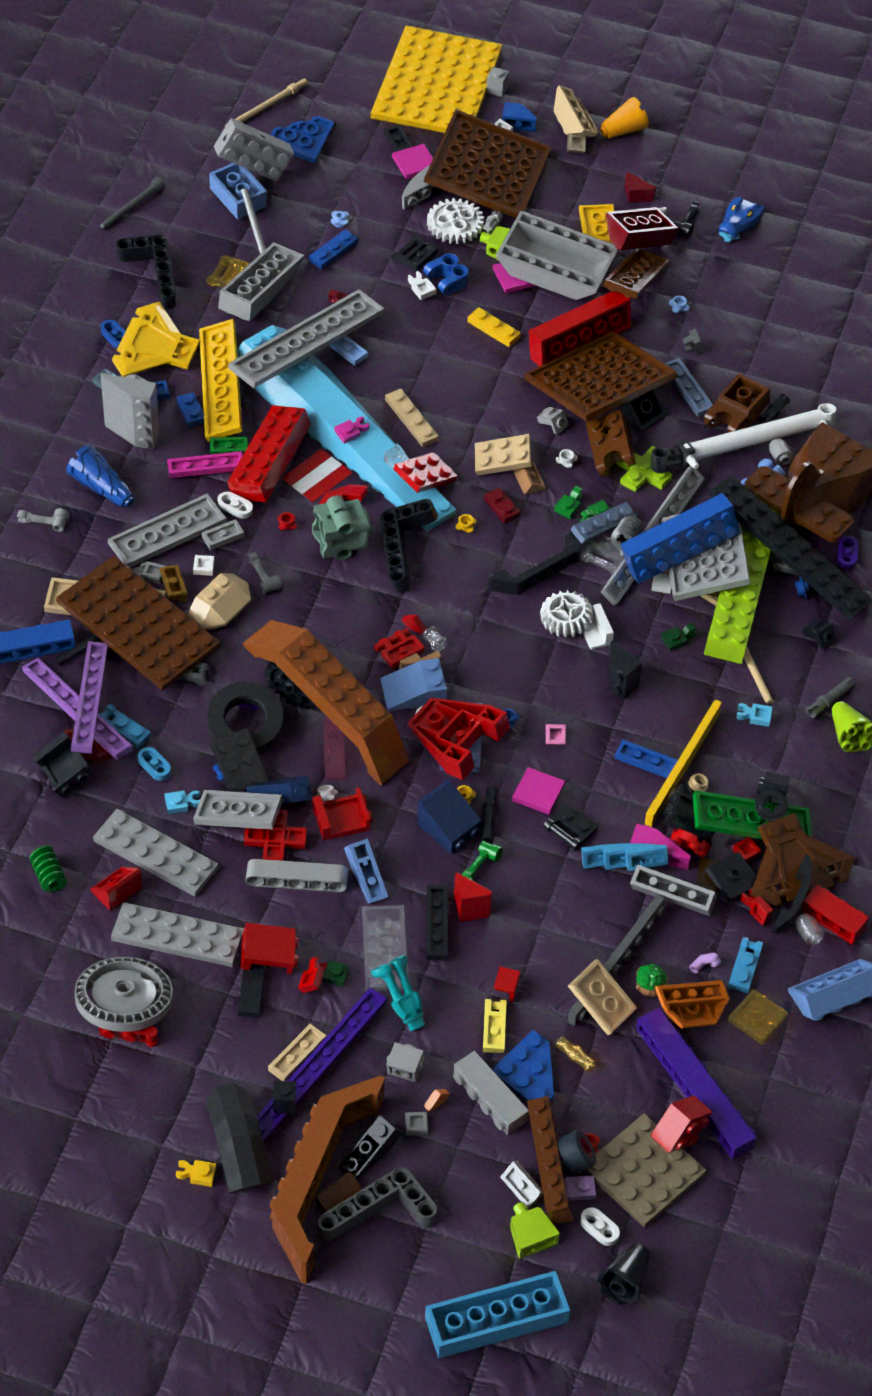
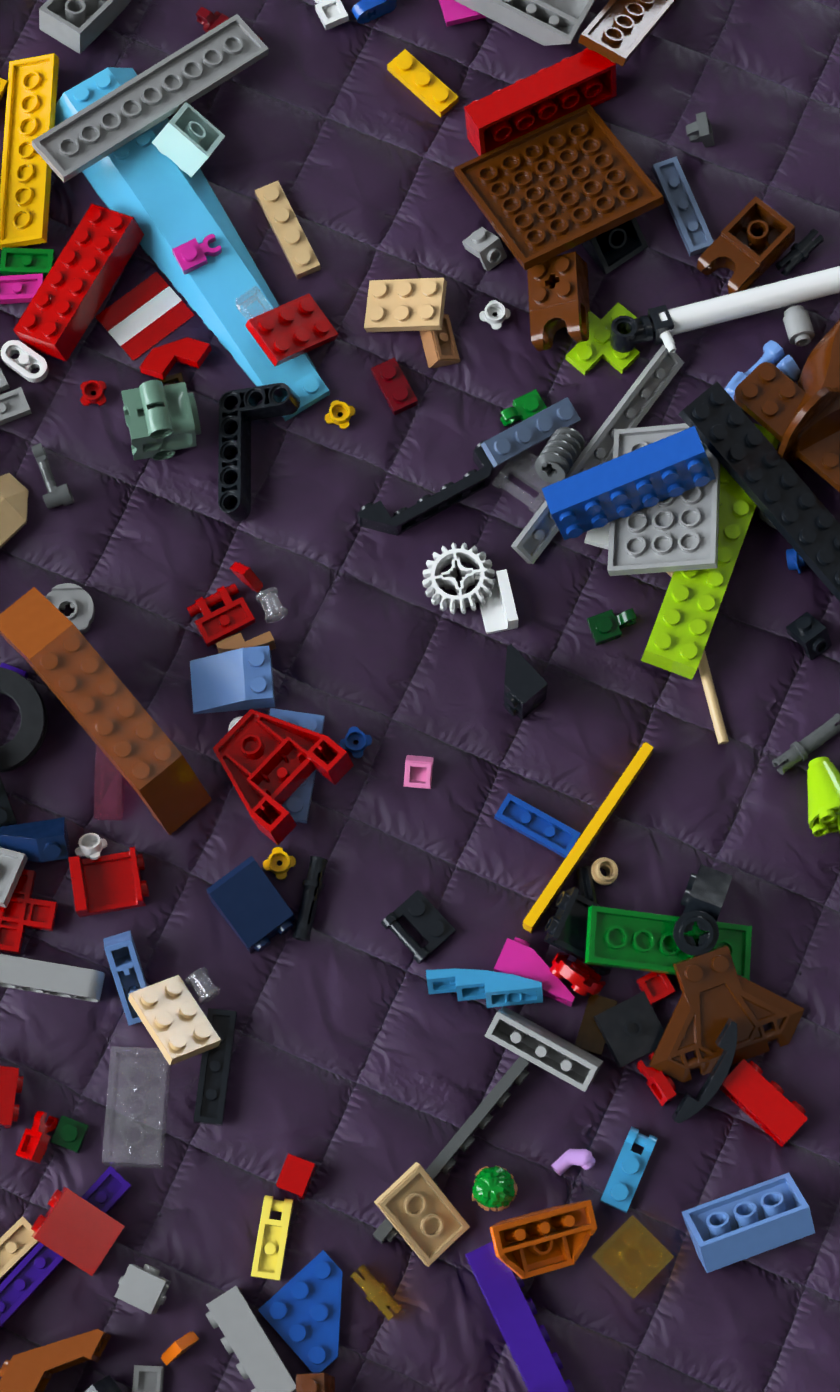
camera: 10 degrees right, 20 degrees up
light blue plate [330,335,368,366] -> none
teal piece [371,955,425,1031] -> none
red slope [454,873,493,922] -> none
green brick [462,841,503,881] -> none
dark pink tile [512,767,565,815] -> none
green plate [554,485,583,519] -> none
light blue plate [669,296,689,313] -> none
medium azure plate [736,703,772,727] -> none
clear brick [795,913,824,945] -> none
none -> red panel [31,1187,125,1276]
none -> tan plate [128,975,221,1065]
none -> light aqua brick [152,102,225,177]
none -> clear bush [185,967,221,1005]

